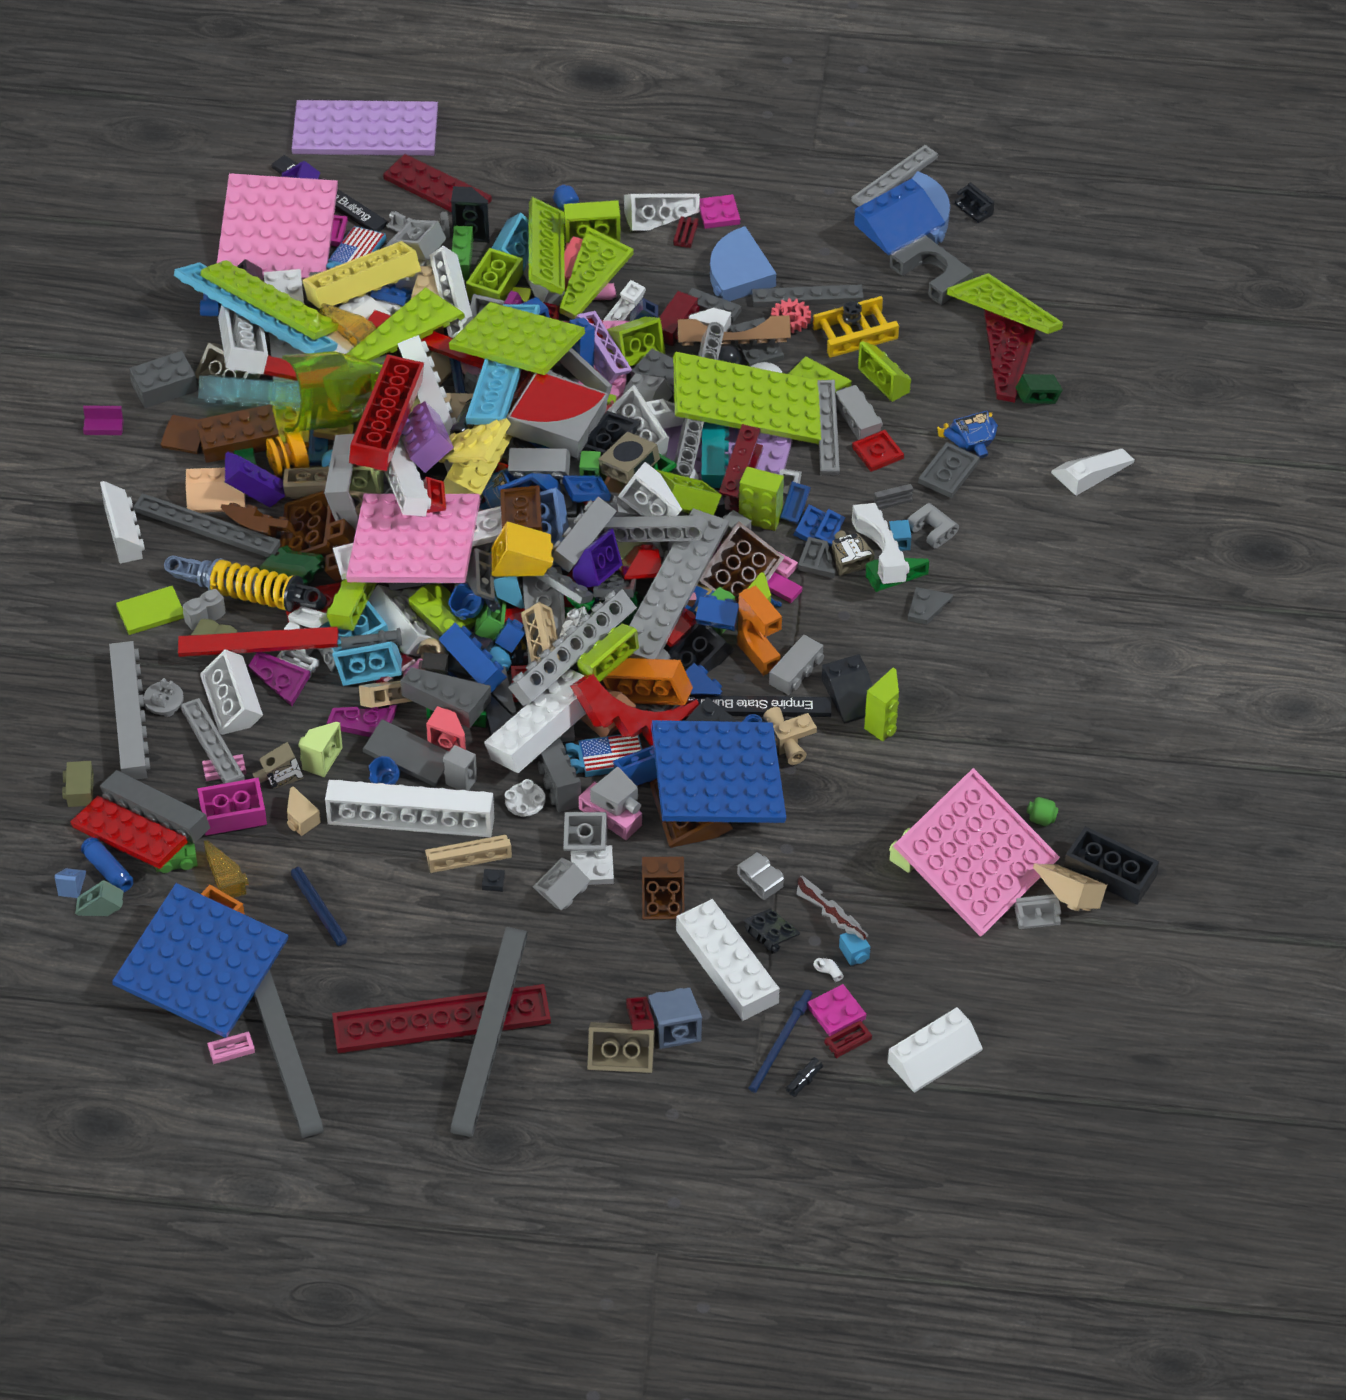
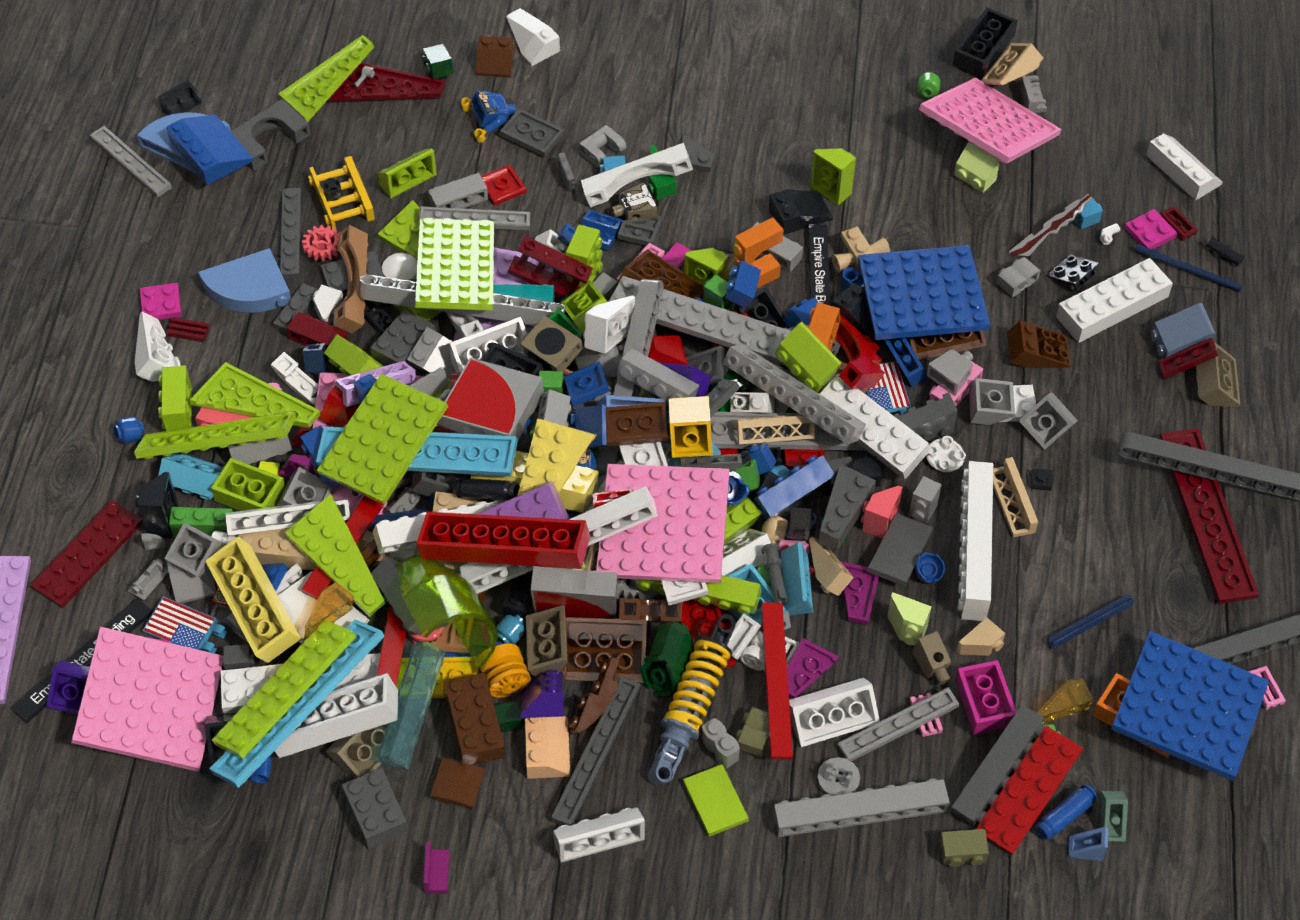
camera: 90 degrees left, 5 degrees up
none -> light grey hand [354,66,375,87]
none -> reddish brown slope [476,35,515,78]

